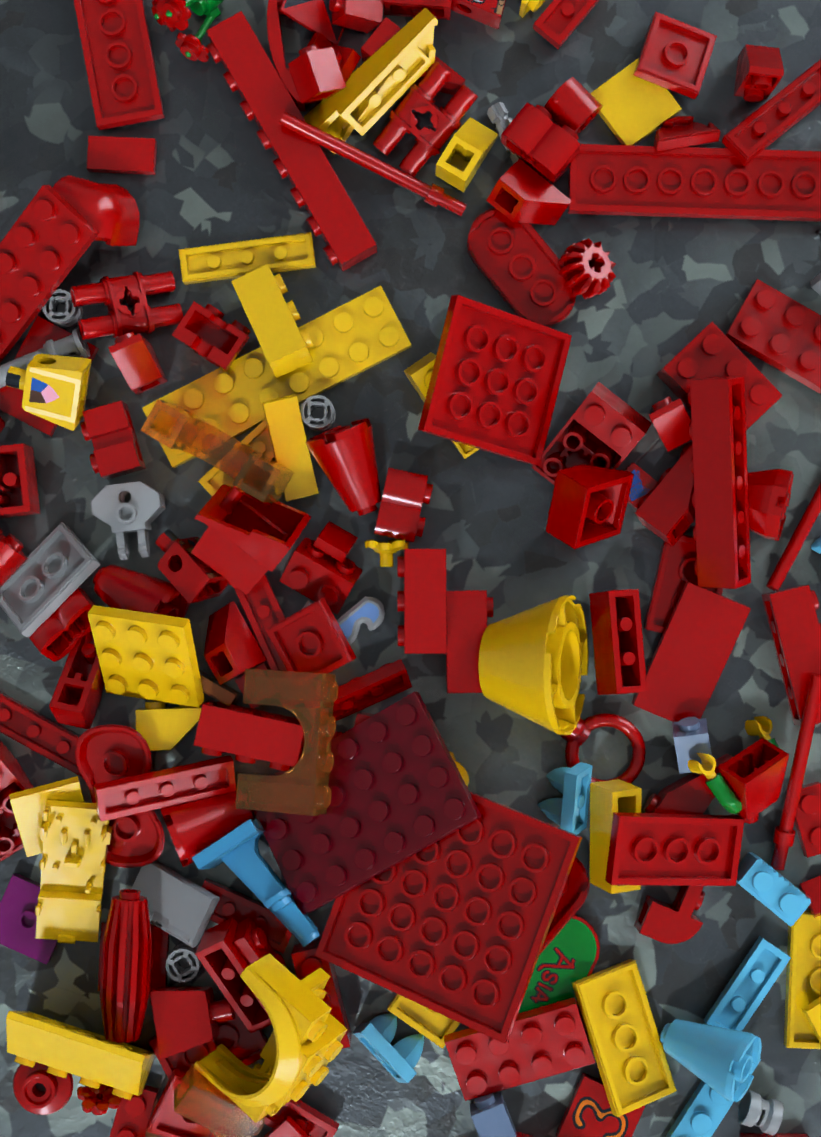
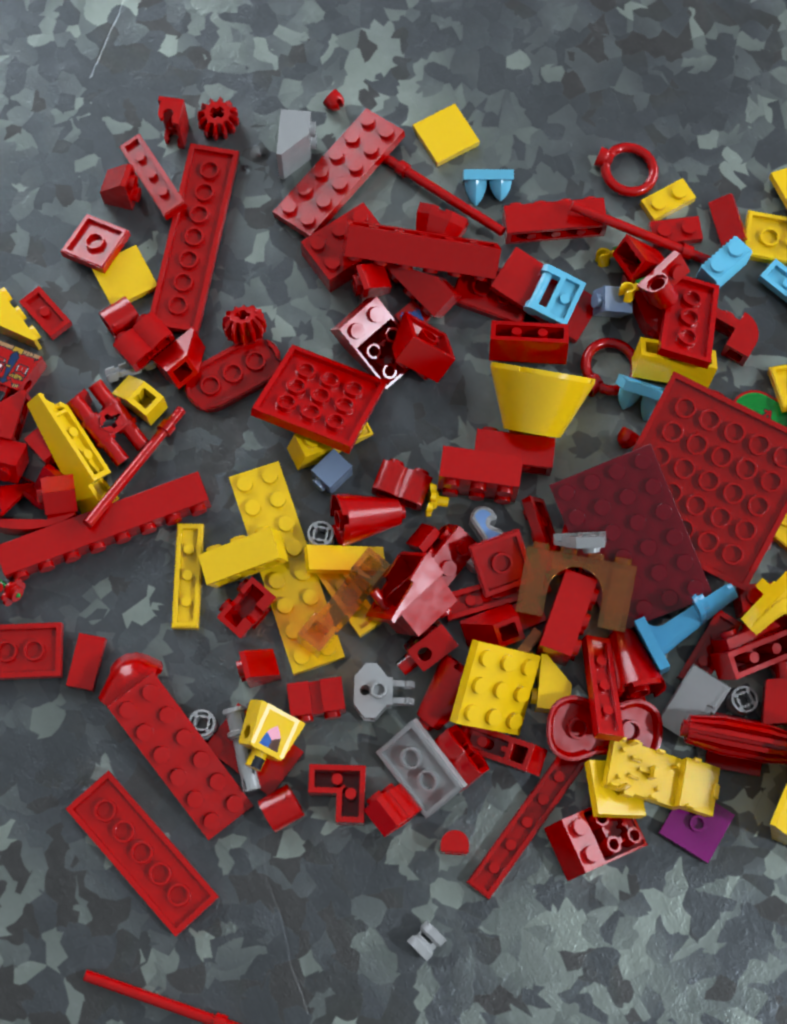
camera: 80 degrees left, 15 degrees down
red pin [70,271,183,340] -> none
red tile [654,116,721,152] -> none
none -> sand blue brick [311,449,353,496]
none -> medium azure plate [523,264,586,324]
none -> light grey wing [553,531,606,553]
none -> red hinge [617,427,640,449]
none -> red plate [637,250,690,309]

